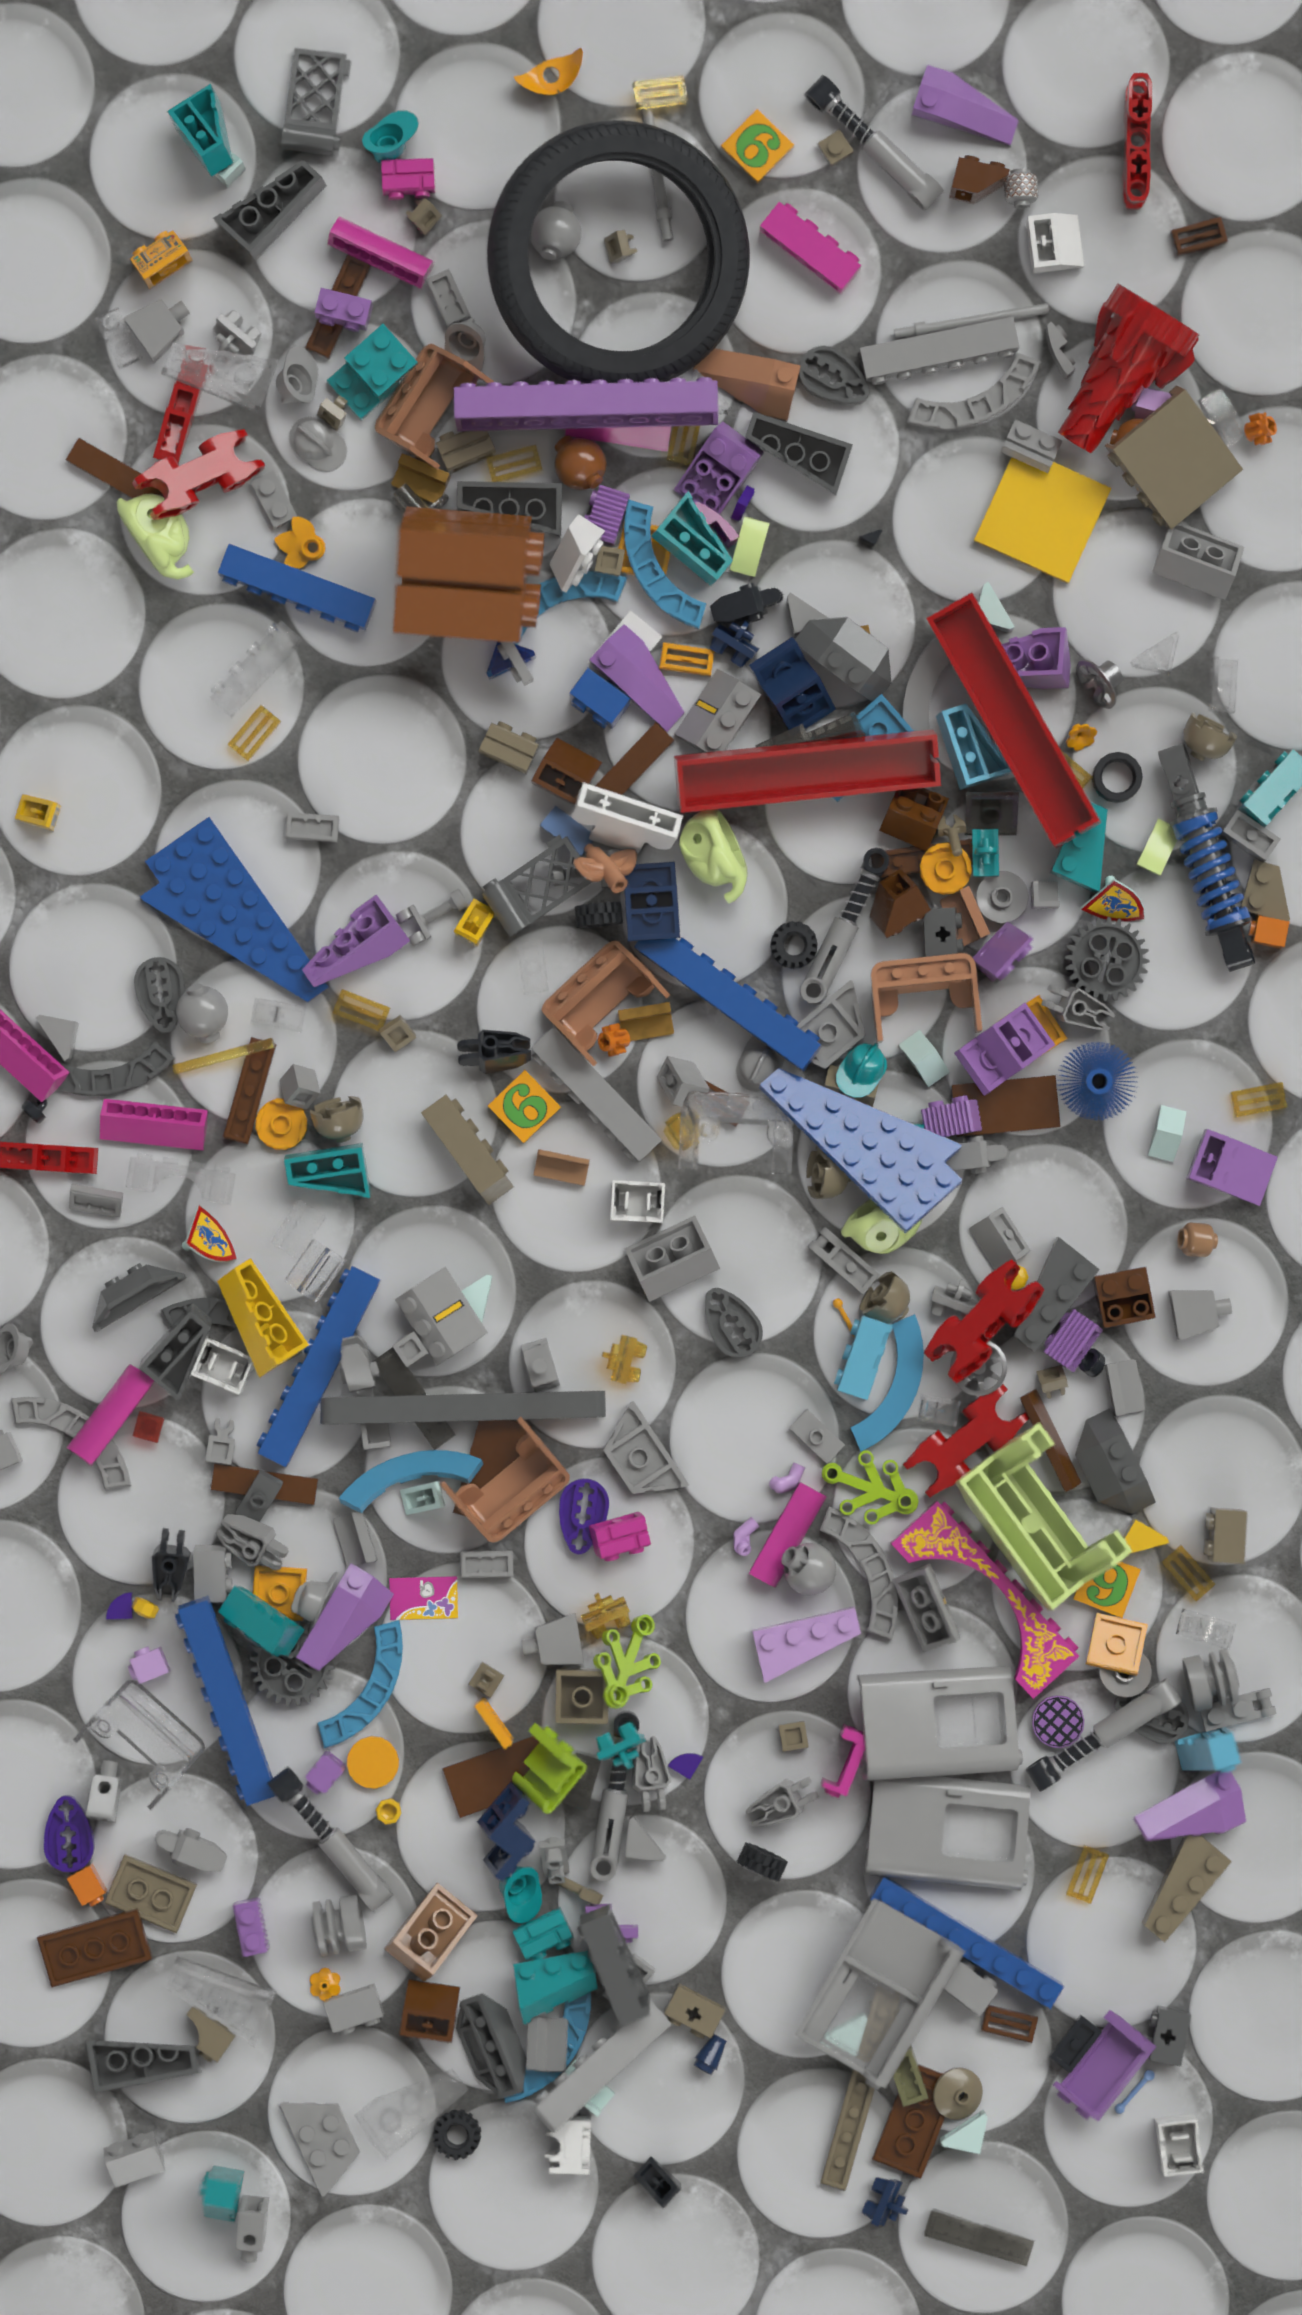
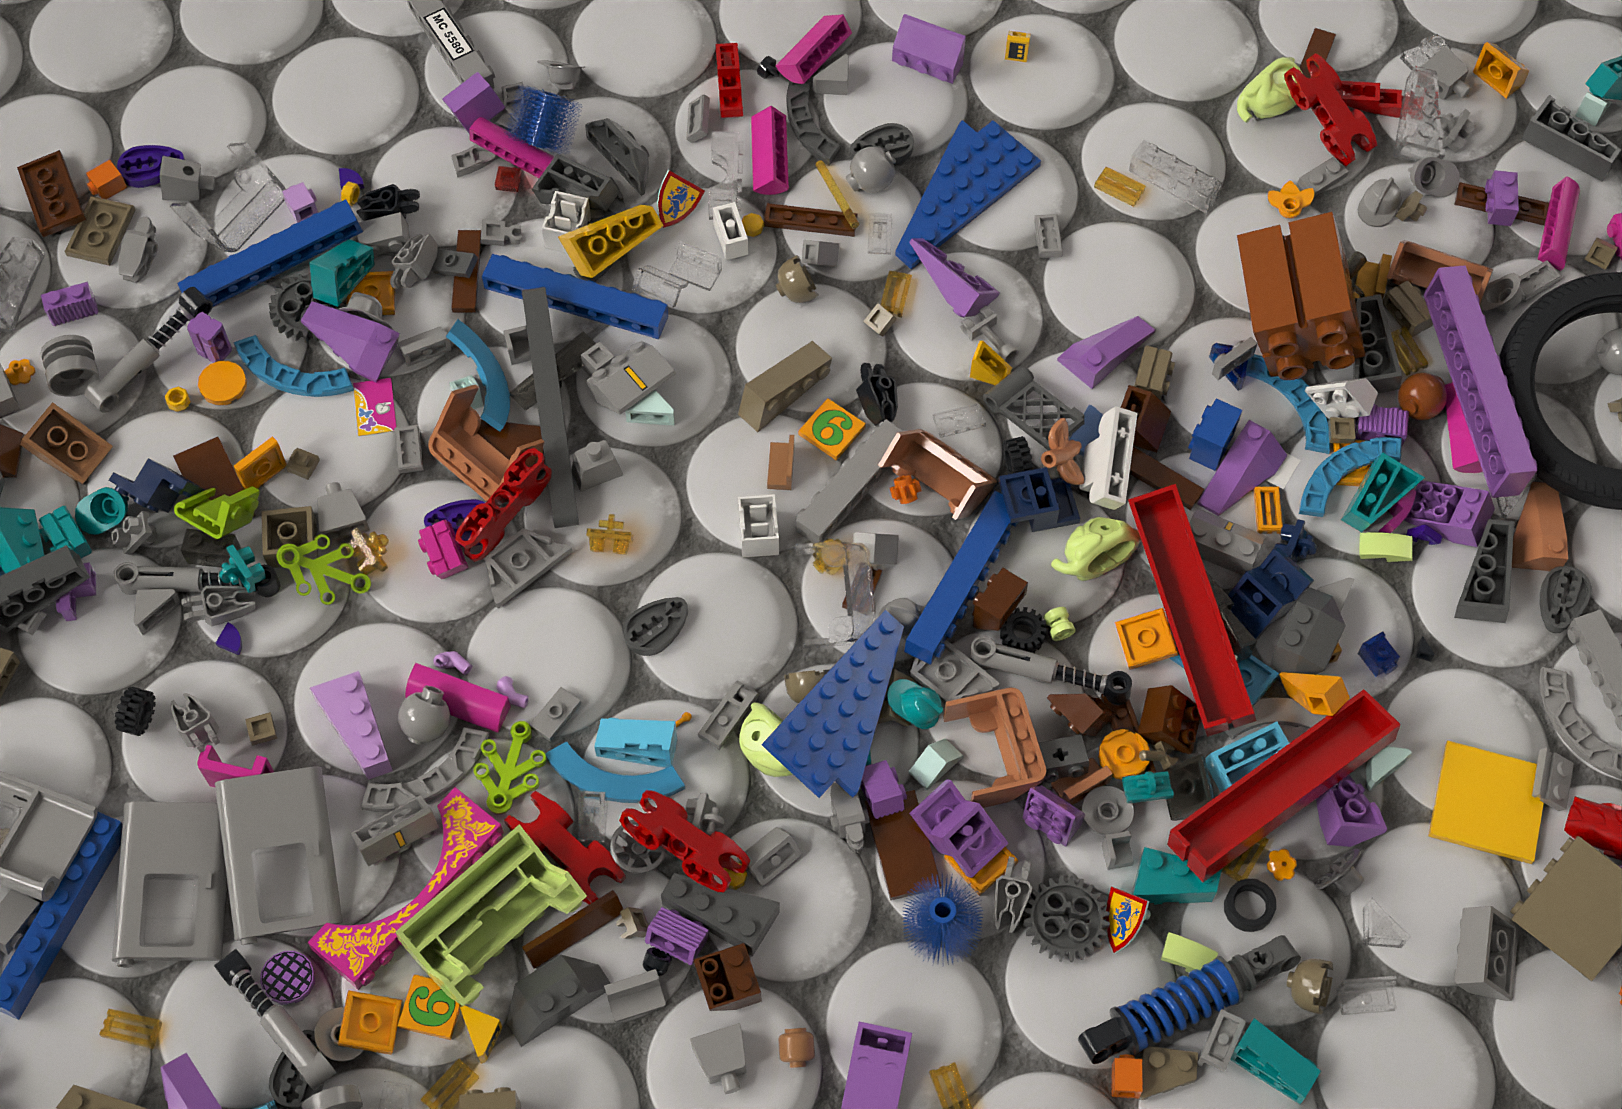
camera: 80 degrees right, 25 degrees down
blue brick [218,544,377,632] -> none
light orange tile [256,1098,307,1150] -> none
teal wedge [284,1143,371,1198] -> none
teal bracket [326,323,418,421] -> none
light grey hinge [340,1335,380,1397] -> none
dark tan bar [556,1877,603,1905] -> none
pearl gold panel [618,1002,674,1041] -> none
light grey slope [624,1216,720,1302] -> none
clear yellow tile [666,426,700,466] -> none
black hinge [710,583,784,624] -> none
dark tan cylinder [860,1271,910,1324] -> none
light aqua slope [1148,1105,1186,1162] -> none
none -> medium lavender slope [442,72,505,133]
none -> red piece [455,448,552,562]
none -> blue piece [504,85,583,154]
none -> white brick [713,202,748,260]
none -> yellow tile [742,213,764,237]
none -> medium lavender slope [892,14,966,84]
none -> reddish brown slope [972,567,1028,631]
none -> yellowish green wheel [1043,607,1076,641]
none -> medium lavender wedge [1057,316,1155,389]
none -> light orange tile [1115,608,1178,670]
none -> light orange slope [1279,672,1350,716]
none -> clear blue brick [1357,631,1400,677]

